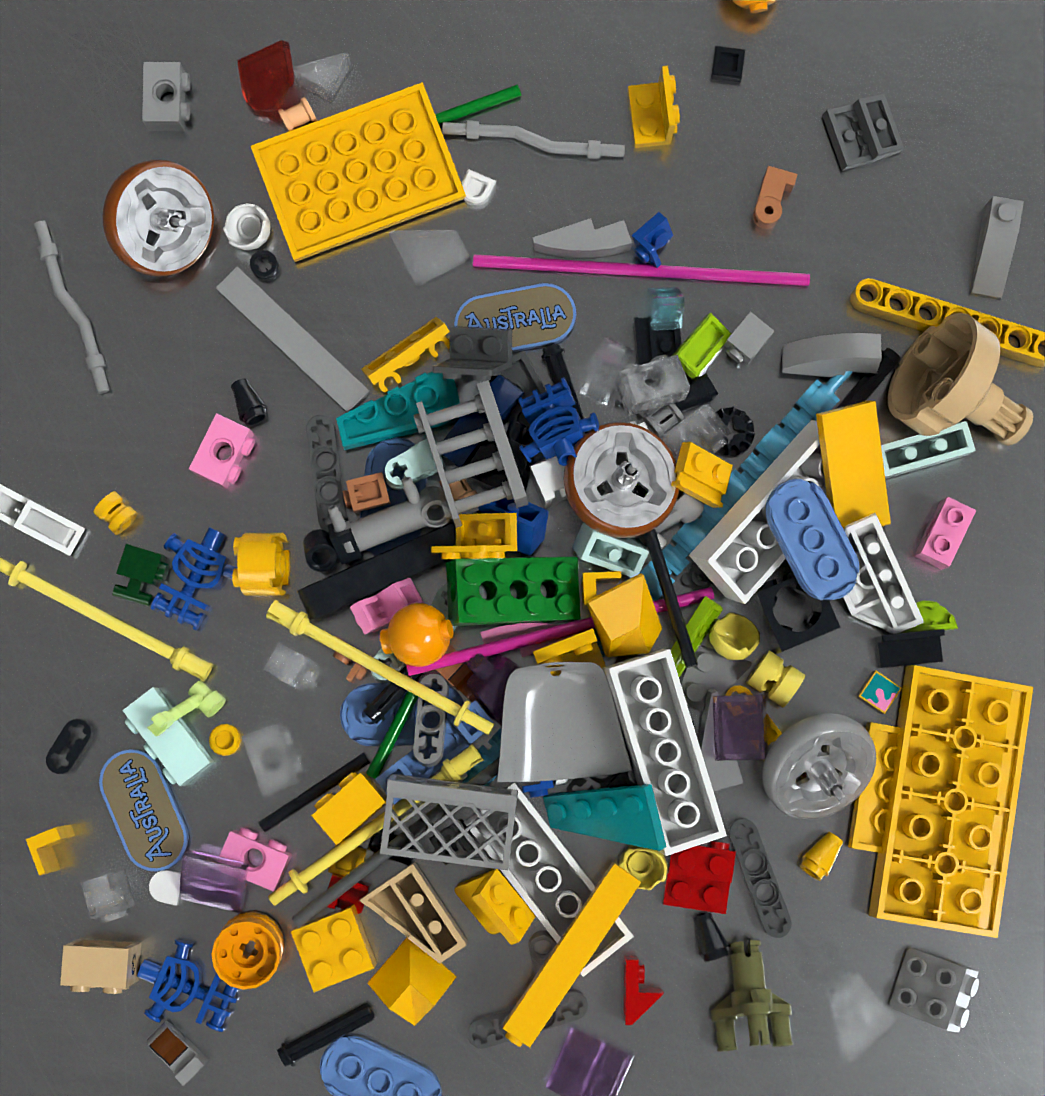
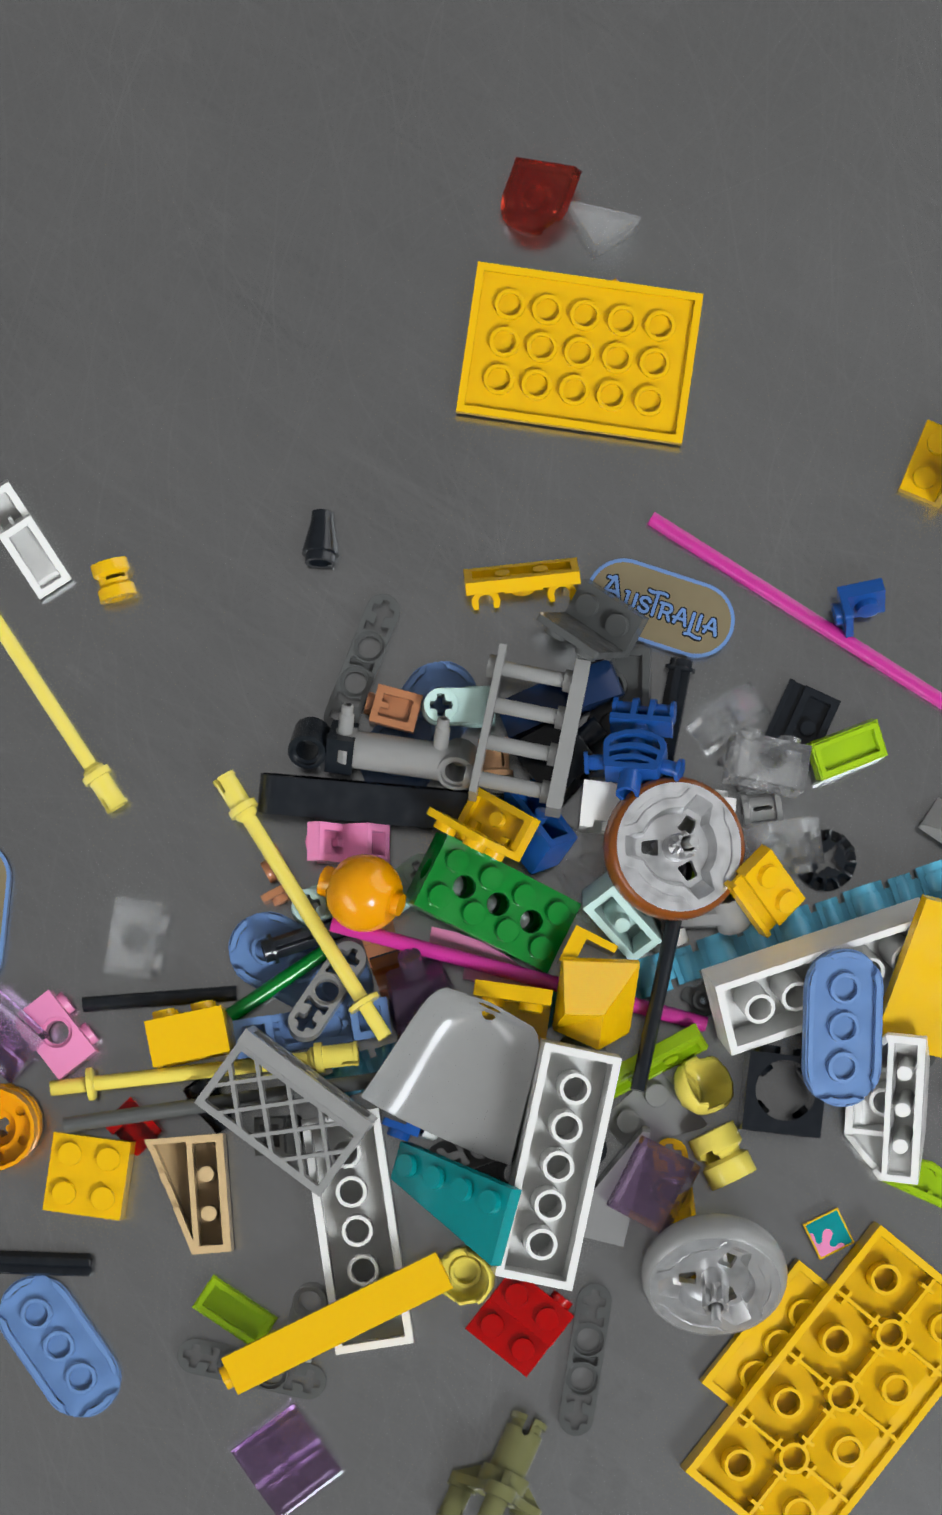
camera: 30 degrees right, 0 degrees up
light grey bar [34,221,110,394] -> none
flat silver wheel [102,160,214,276] -> none
dark green brick [112,544,169,607] -> none
light aqua brick [122,687,215,786] -> none
light grey brick [142,62,190,131] -> none
yellowish green brick [147,680,226,737] -> none
blue piece [151,527,237,631] -> none
bright pink brick [189,413,255,489] -> none
yellow tile [209,724,242,756] -> none
light grey tile [216,267,370,412] -> none
white hair [223,203,271,251] -> none
yellow brick [232,533,290,596] -> none
black bush [250,250,279,280] -> none
clear brick [263,642,320,691] -> none
light nougat bush [277,97,317,132] -> none
yellow tile [328,844,368,876] -> none
teal wing [336,371,460,450] -> none
yellow slope [367,937,457,1026] -> none
clear wing [389,230,471,287] -> none
green bar [435,84,522,126] -> none
light grey bar [442,120,625,159] -> none
yellow bracket [454,869,536,945] -> none
white tile [462,169,496,206] -> none
light grey slope [532,218,632,258] -> none
red slope [624,956,664,1025] -> none
clear light blue slope [648,287,684,330] -> none
black cone [671,373,718,413] -> none
black cone [693,912,729,963] -> none
light grey brick [724,311,774,365] -> none
yellow cone [800,832,843,881] -> none
black panel [875,629,945,668] -> none
none -> lime tile [192,1274,279,1344]

